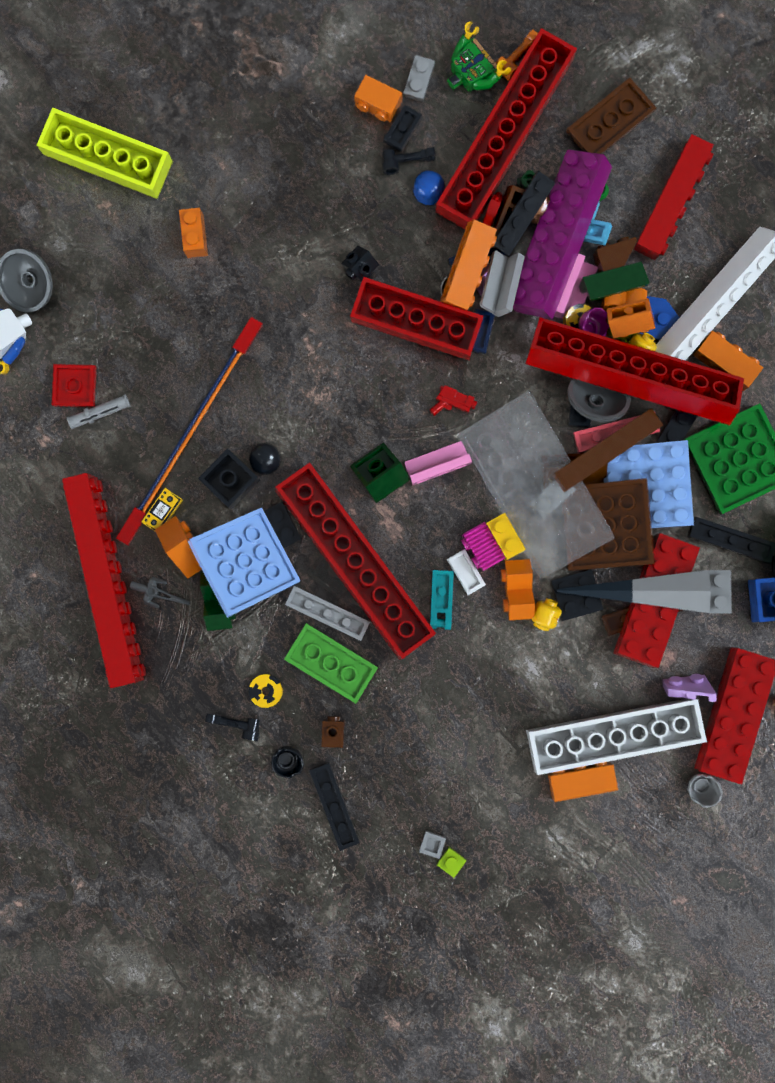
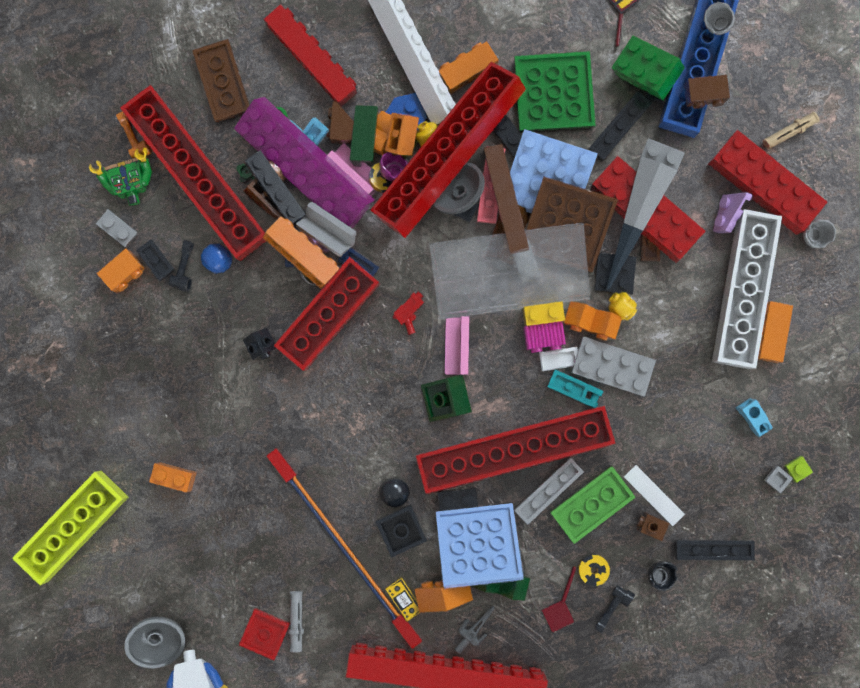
camera: 70 degrees left, 0 degrees up
red piece [482,192,503,227] -> none
none -> dark red piece [542,566,576,633]
none -> light grey plate [571,336,656,397]
none -> white sticker [624,465,685,526]
none -> medium azure leg [736,398,772,437]

